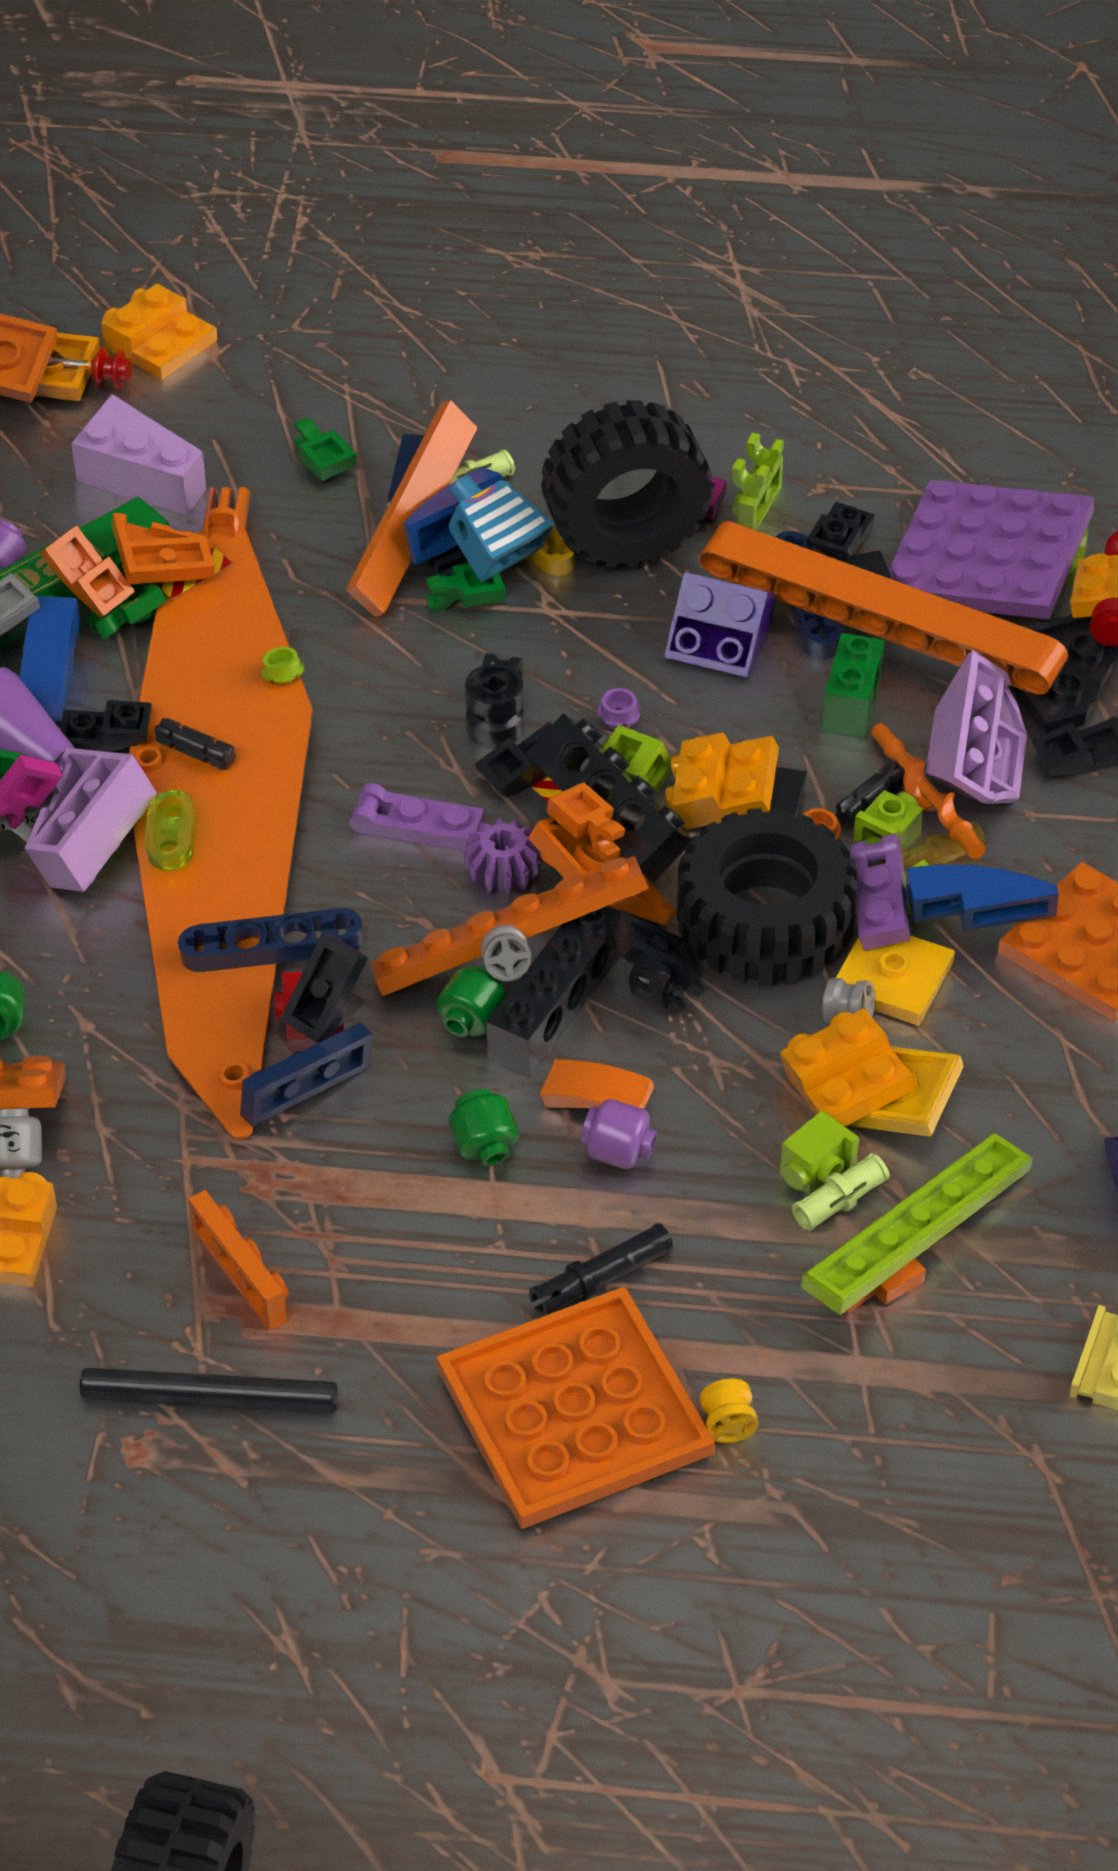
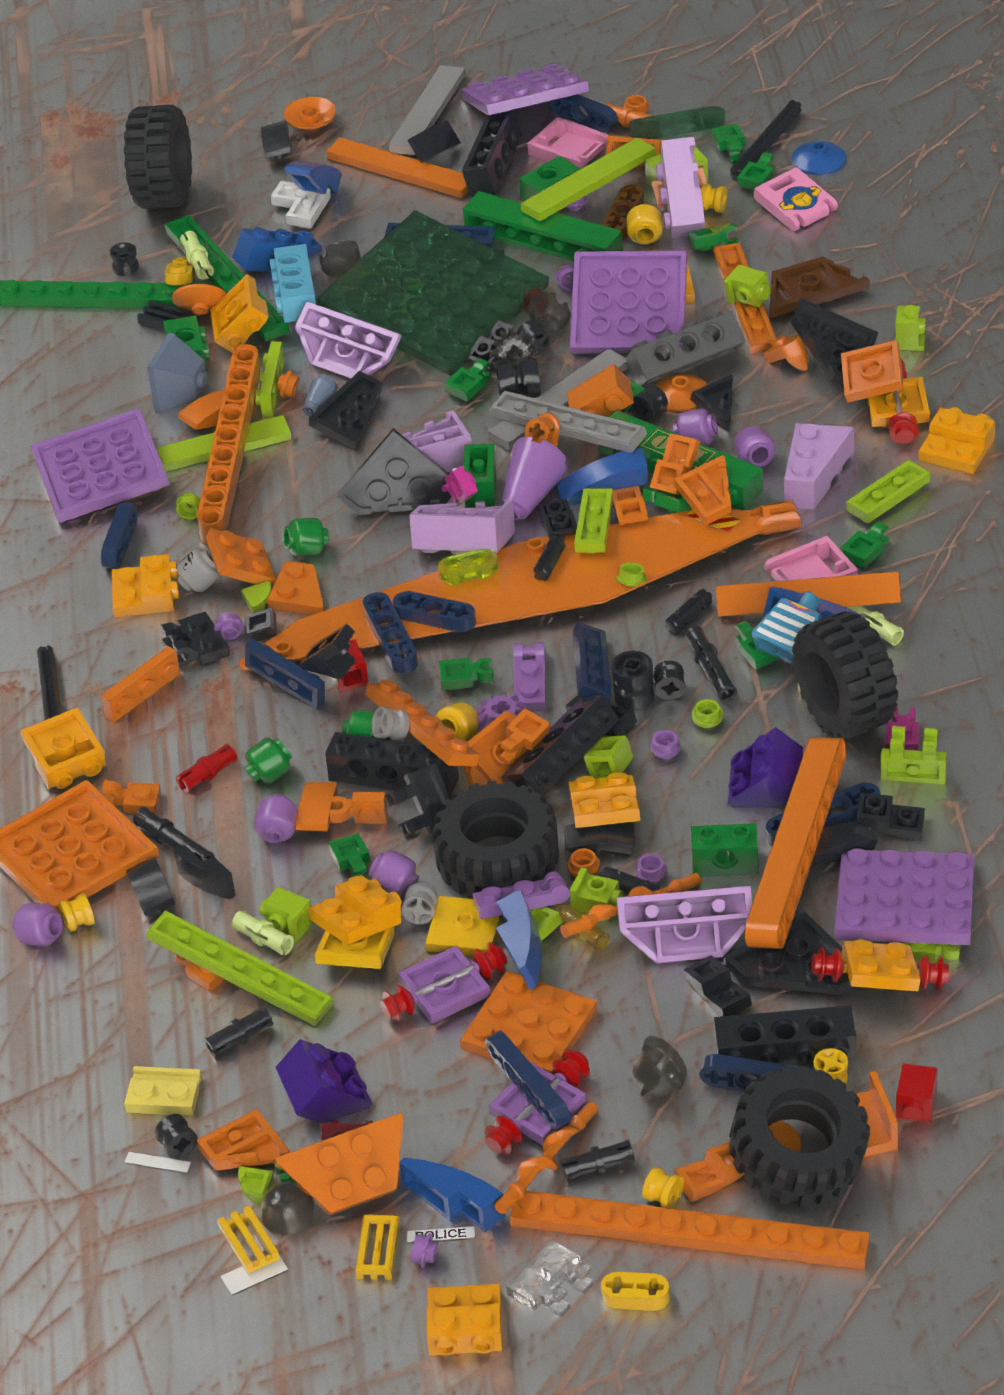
camera: 80 degrees right, 5 degrees down
none -> medium lavender head [12,903,63,946]
none -> light orange plate [20,707,106,789]
none -> orange plate [102,780,161,814]
none -> black slope [126,858,175,916]
none -> black plate [161,611,230,668]
none -> black slope [174,844,236,899]
none -> red pin [175,744,238,793]
none -> black pin [204,1006,274,1057]
none -> medium lavender plate [214,613,244,640]
none -> lime tile [241,580,271,614]
none -> black tile [244,608,277,642]
none -> orange wing [267,561,324,615]
none -> green plate [328,833,371,879]
none -> orange plate [329,792,388,824]
none -> medium lavender head [368,850,419,897]
none -> medium lavender plate [380,942,507,1024]
none -> dark blue beam [393,591,476,632]
none -> yellow head [435,702,478,741]
none -> green plate [439,657,494,691]
none -> dark blue plate [573,622,612,702]
none -> lime plate [574,488,614,554]
none -> orange slope [613,486,648,525]
none -> medium lavender plate [635,854,667,883]
none -> black axle [665,589,712,634]
none -> black pin [685,626,737,702]
none -> lime plate [692,699,723,728]
none -> medium lavender head [734,426,776,468]
none -> bright pink container [764,536,858,581]
none -> lime plate [846,460,930,524]

